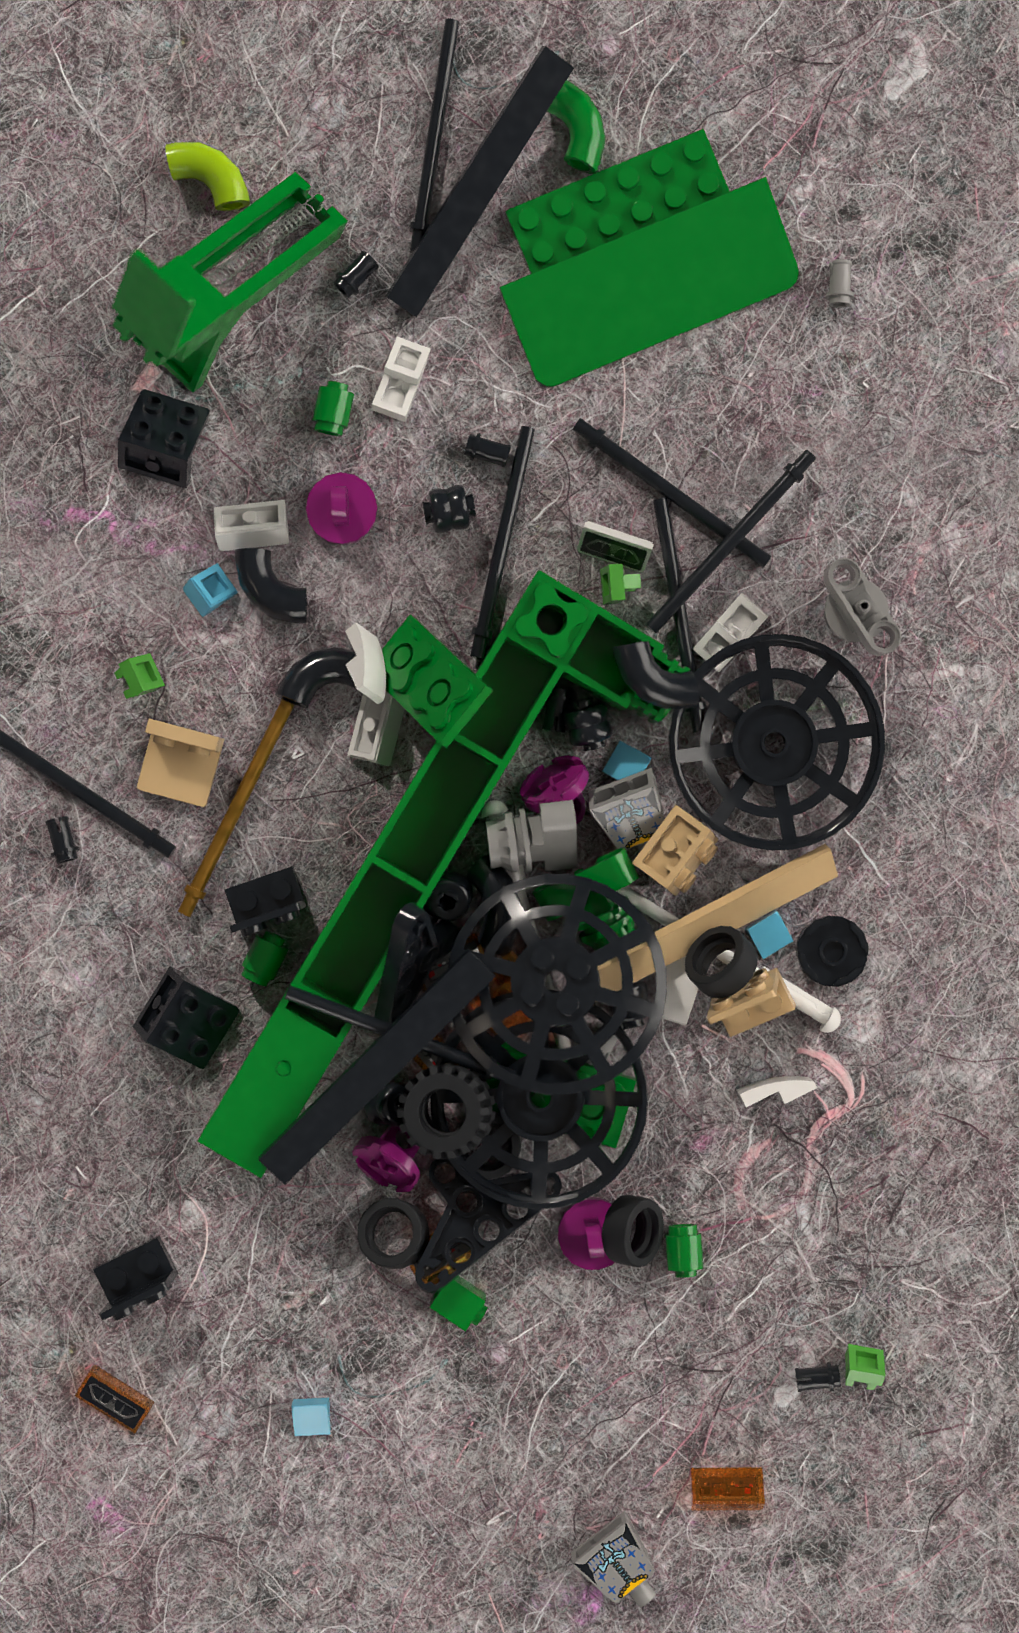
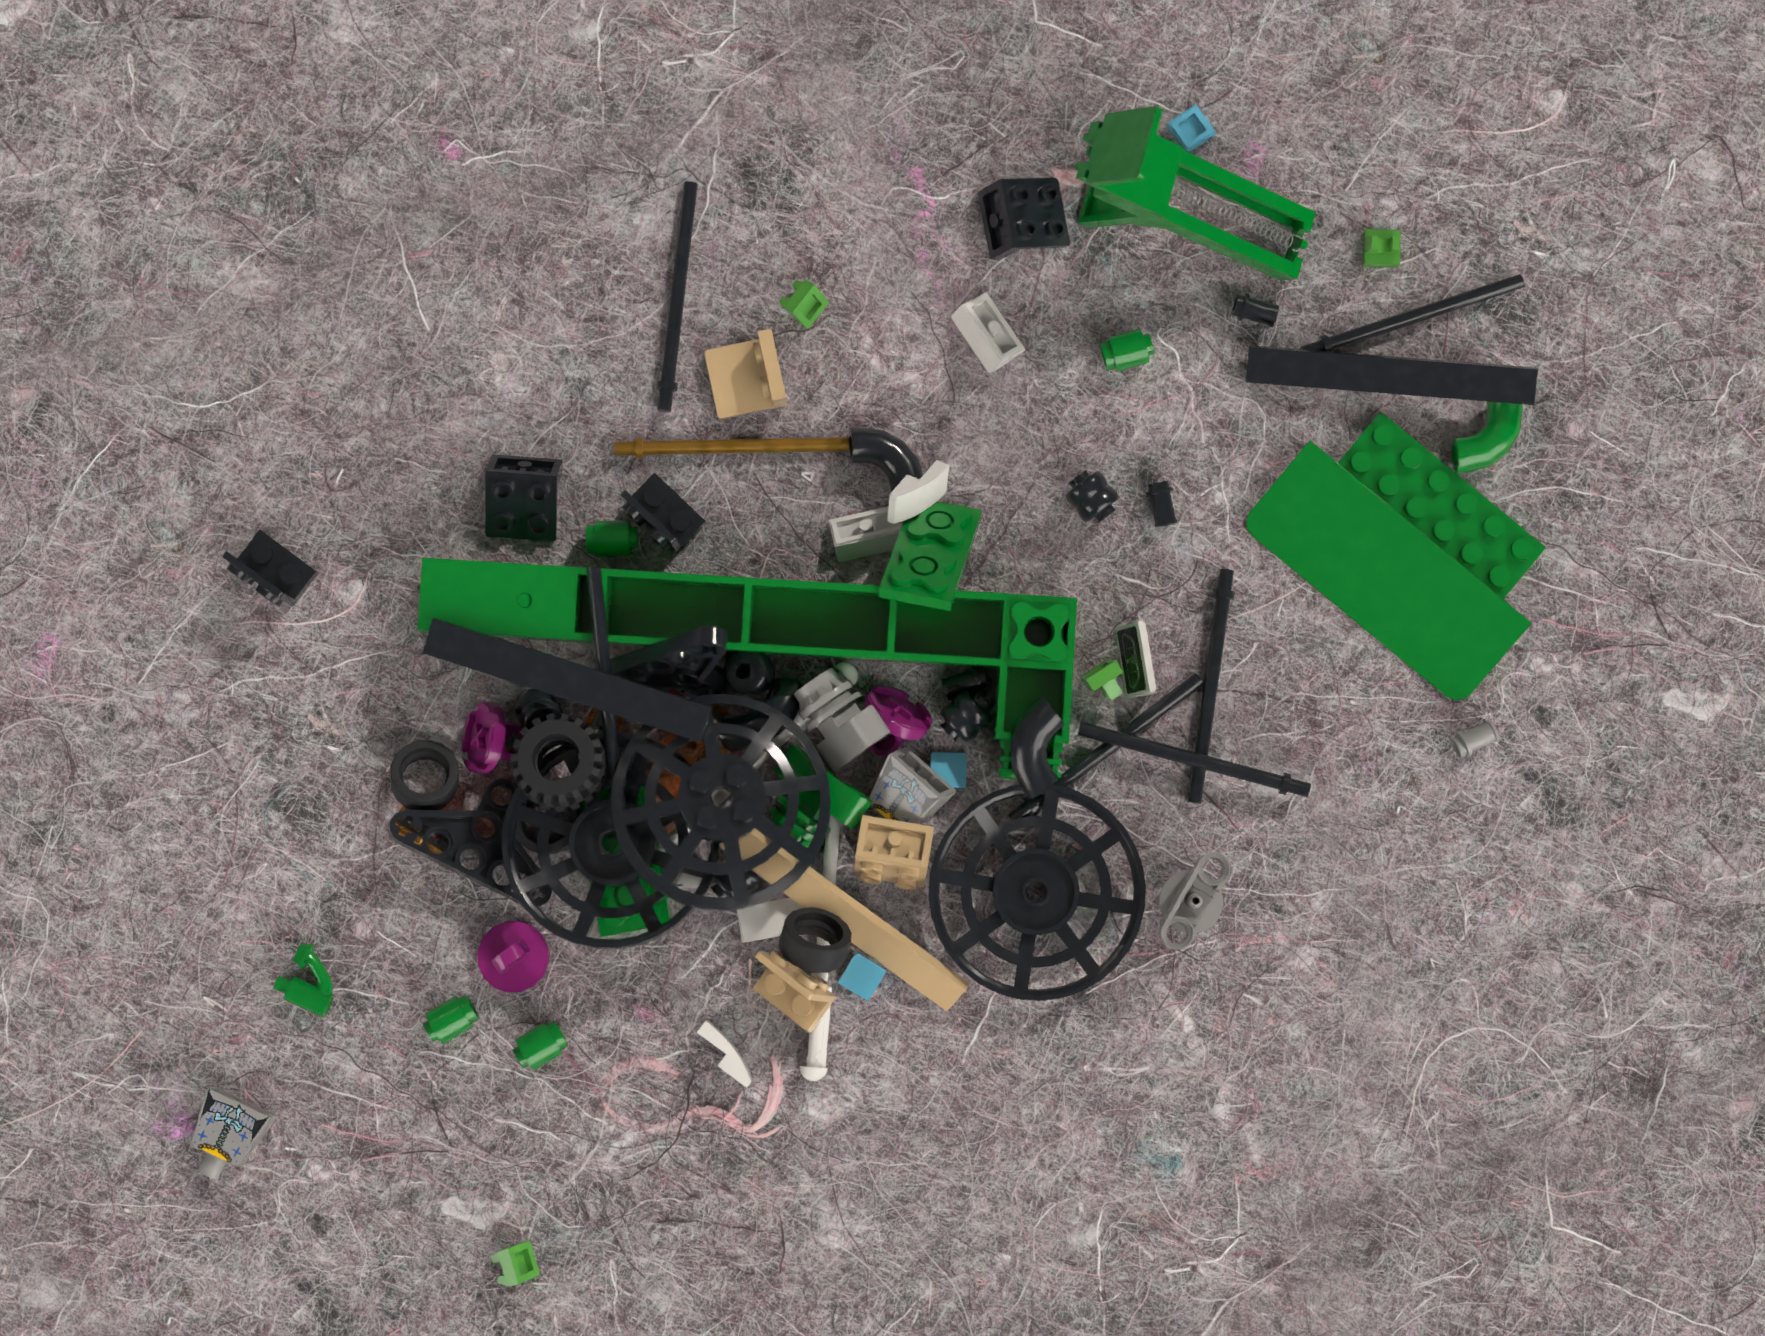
camera: 65 degrees right, 5 degrees down
black pin [45,816,80,864] -> none
slope [75,1364,155,1433] -> none
lime cylinder [165,142,250,211] -> none
medium azure slope [183,563,238,617] -> none
black cylinder [235,548,307,623] -> none
medium azure slope [291,1397,331,1436] -> none
magenta tile [306,472,378,545] -> none
white slope [371,336,431,422] -> none
green brick [430,1270,488,1332] -> none
black bar [470,426,535,659] -> none
black tyre [602,1195,664,1268] -> none
clear orange slope [691,1467,765,1511] -> none
white slope [693,593,768,672] -> none
black pin [795,1362,841,1392] -> none
black tile [796,915,869,987] -> none
none -> green plant [273,942,335,1018]
none -> green brick [423,994,480,1044]
none -> medium azure tile [1166,104,1216,153]
none -> bright green tile [1363,229,1401,268]

